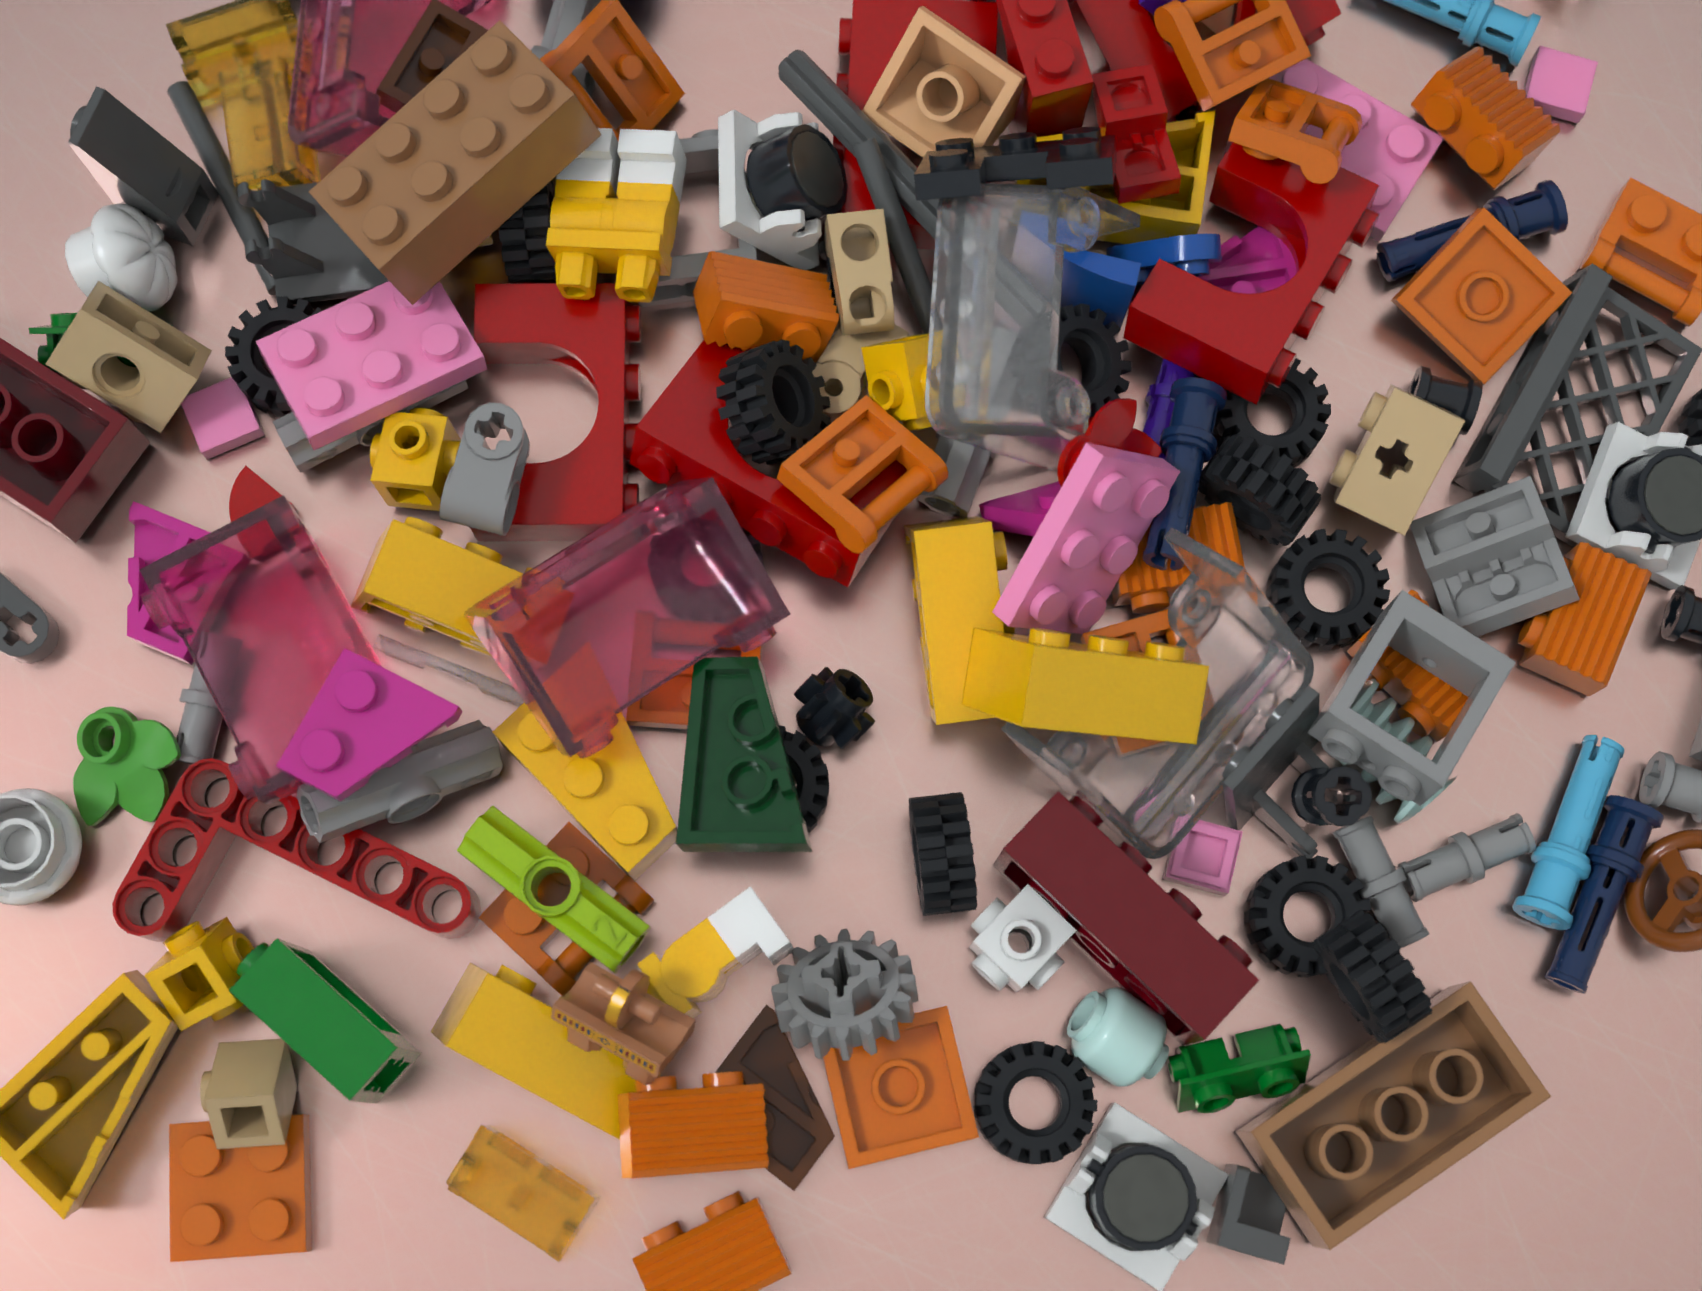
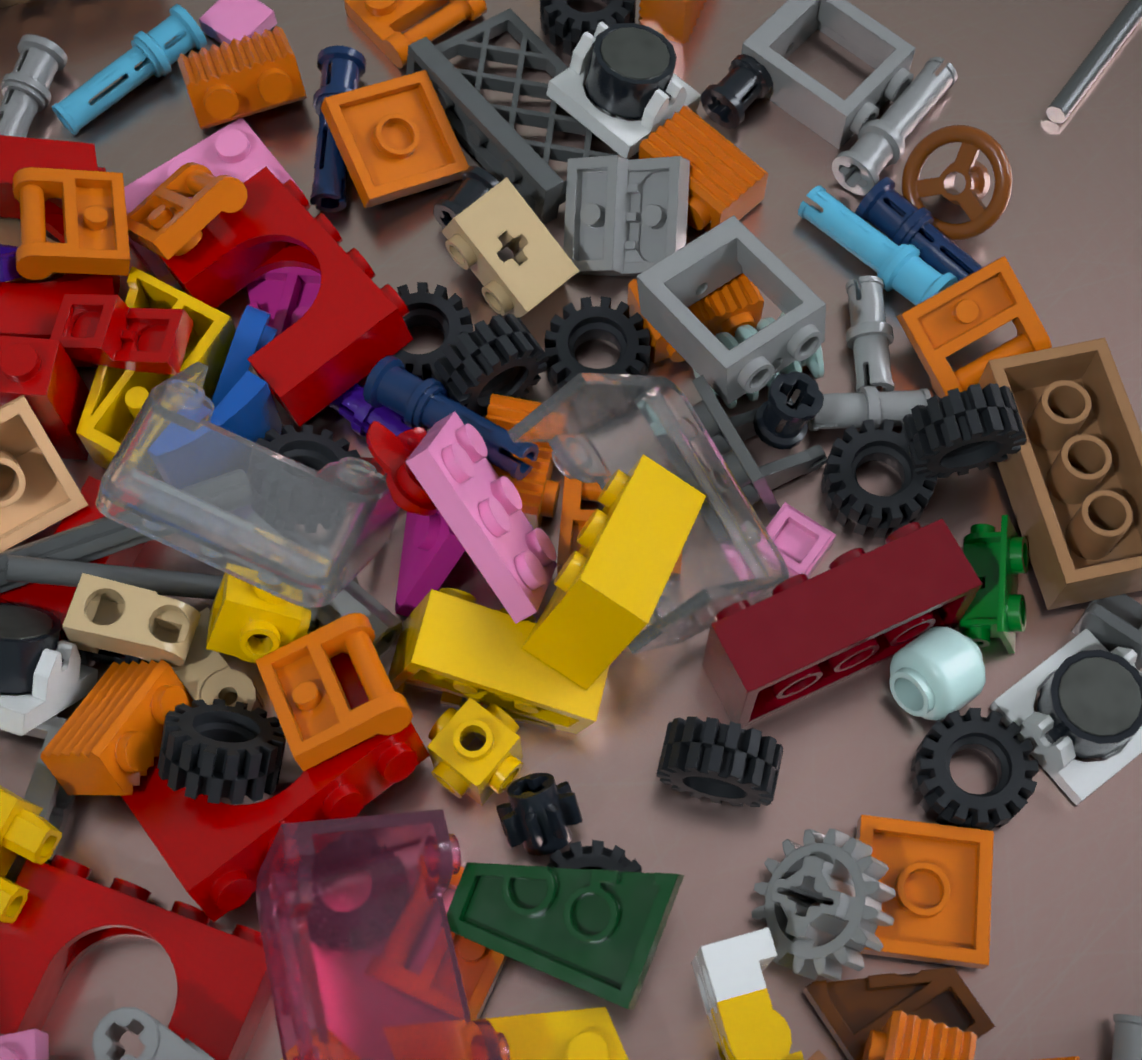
camera: 65 degrees left, 10 degrees down
black plate [914,127,1117,201] -> none
white brick [969,884,1076,993] -> none
none -> yellow brick [427,697,523,806]
none -> orange plate [896,256,1052,398]

